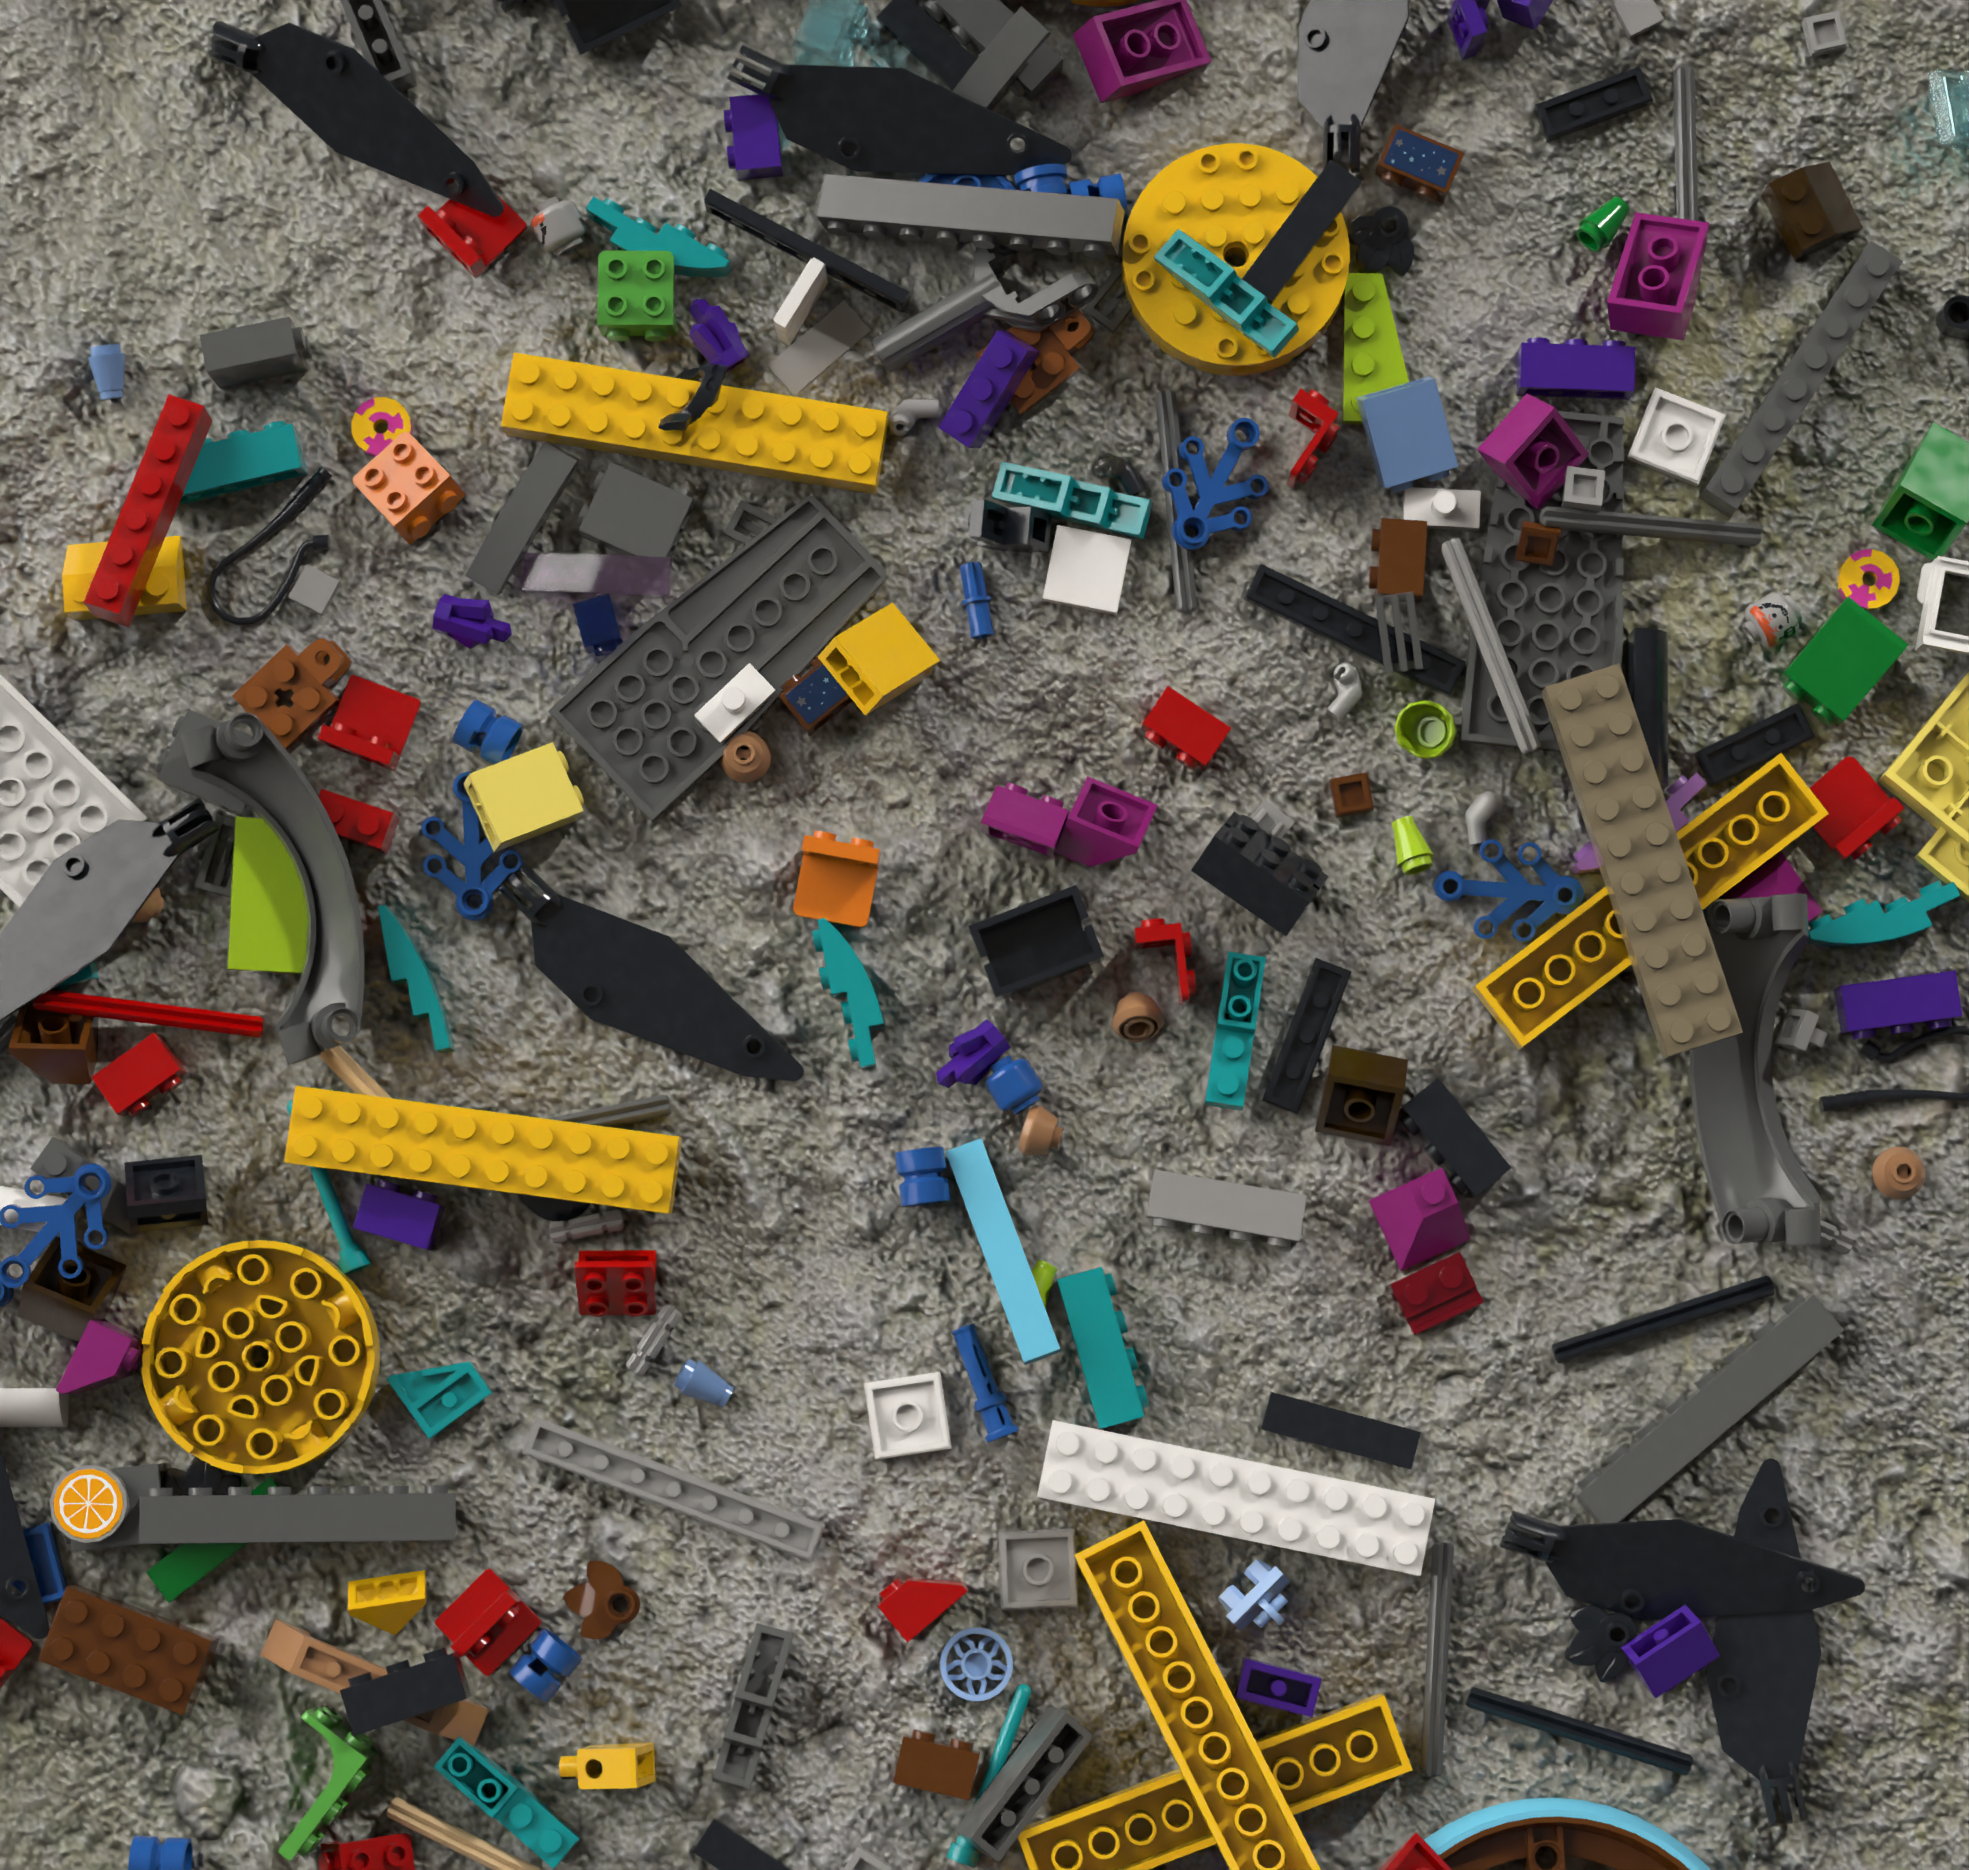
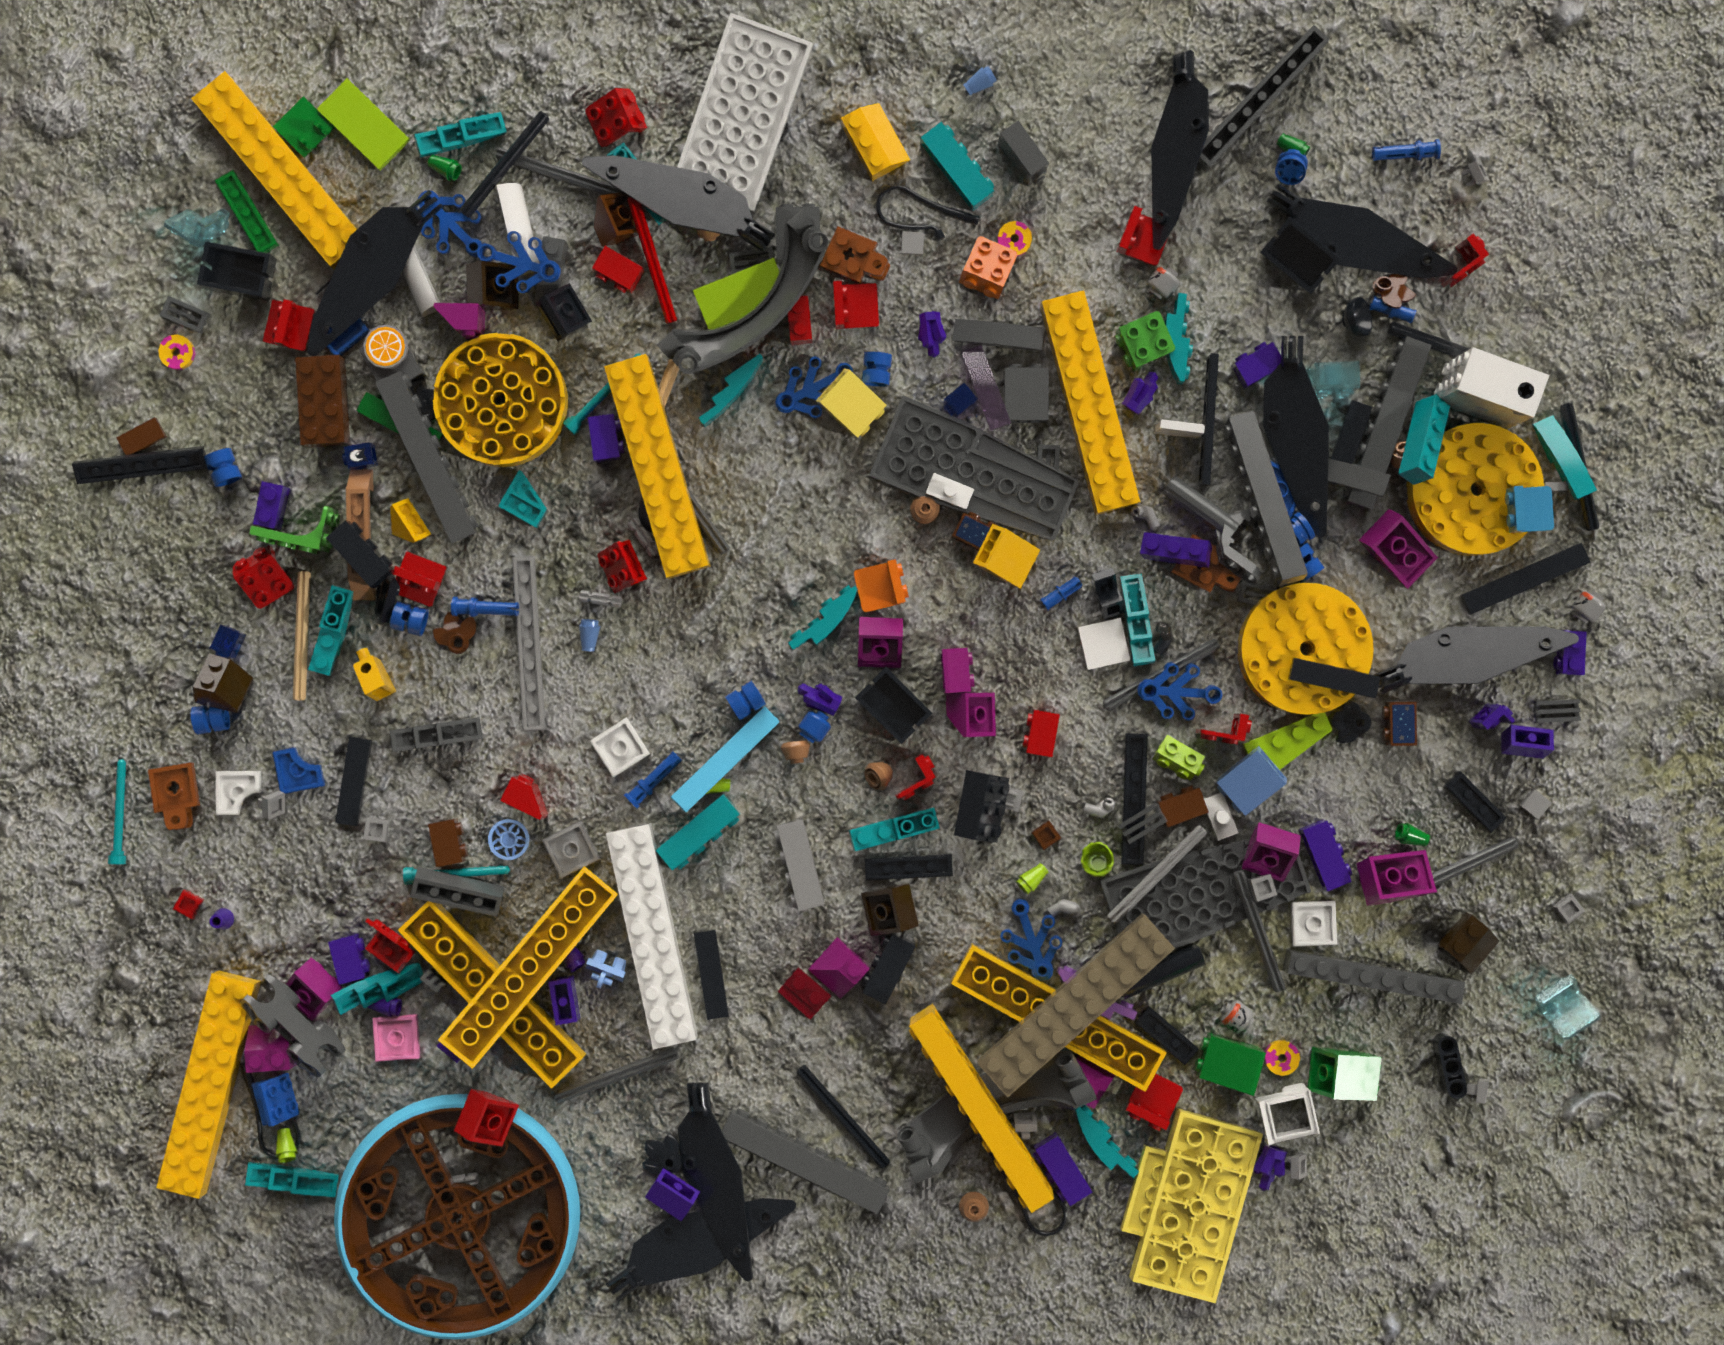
camera: 60 degrees right, 5 degrees up
red brick [84,394,212,627] -> none
black wing [498,862,804,1081] -> none
black helmet [658,363,727,430] -> none
light grey sticker [767,300,871,396] -> none
teal slope [1154,229,1299,358] -> none
black axle [1466,1687,1693,1775] -> none
reddish brown tile [1515,521,1561,567] -> none
none -> dark purple brick [253,481,290,531]
none -> clear blue brick [342,442,378,470]
none -> black wing [375,574,400,623]
none -> blue pin [451,597,519,617]
none -> dark purple cone [563,947,586,972]
none -> magenta slope [858,617,903,668]
none -> yellow brick [909,1003,1054,1213]
none -> lime brick [1152,735,1205,781]

